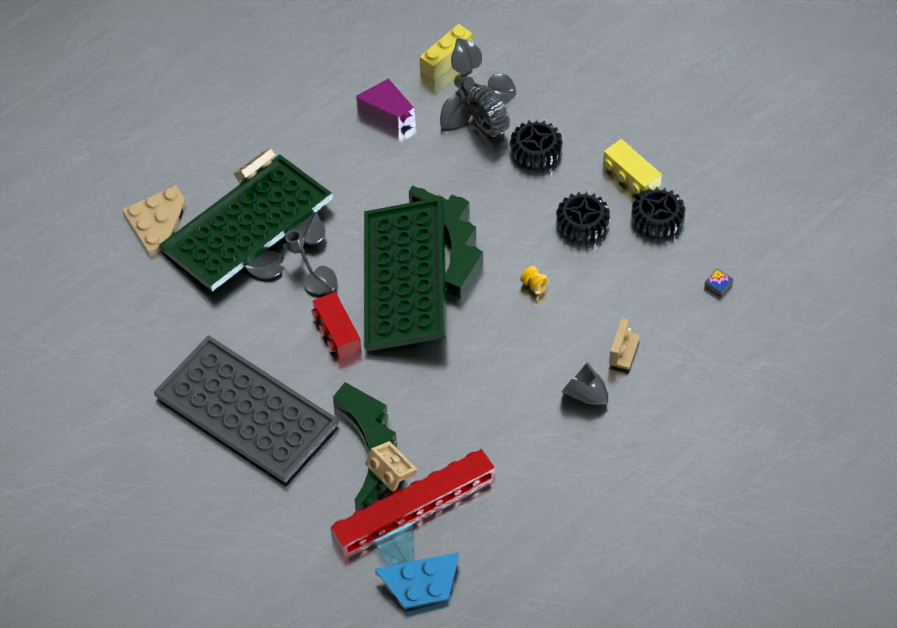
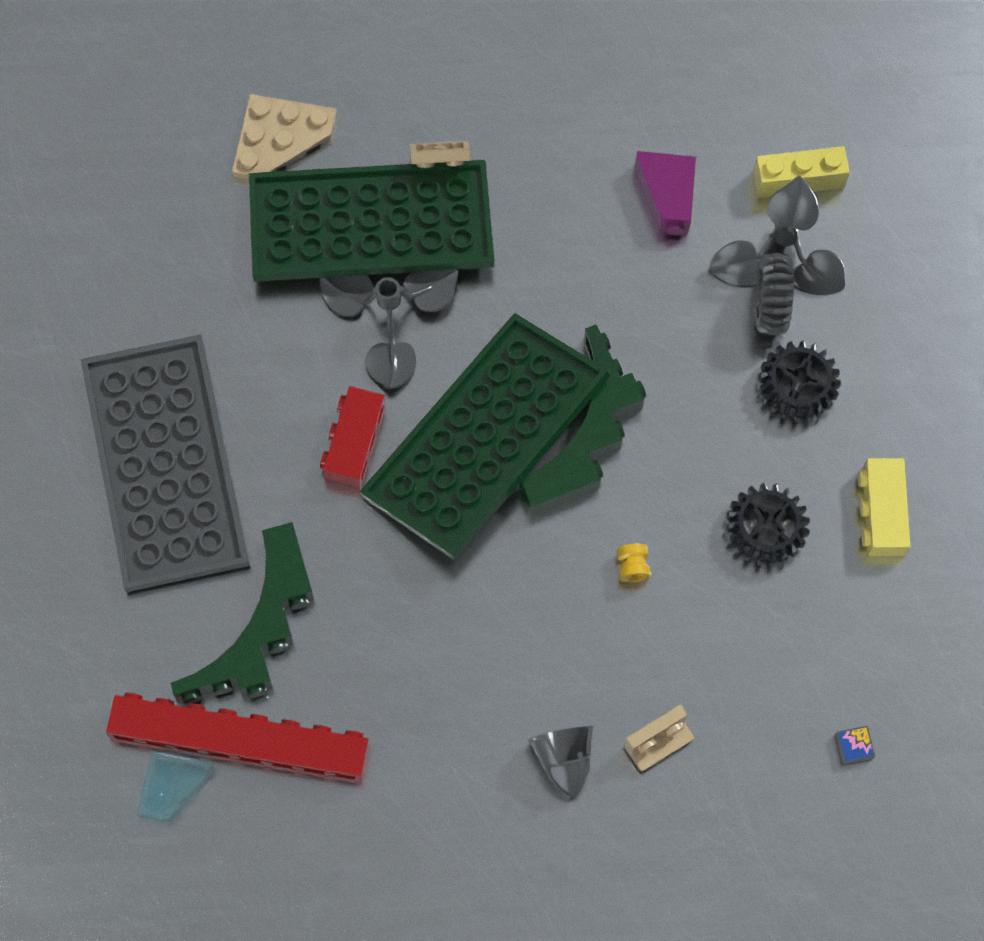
camera: 35 degrees right, 15 degrees up
tan bracket [365,441,418,491] -> none
dark azure wing [375,552,459,609] -> none
black gear [631,187,686,237] -> none

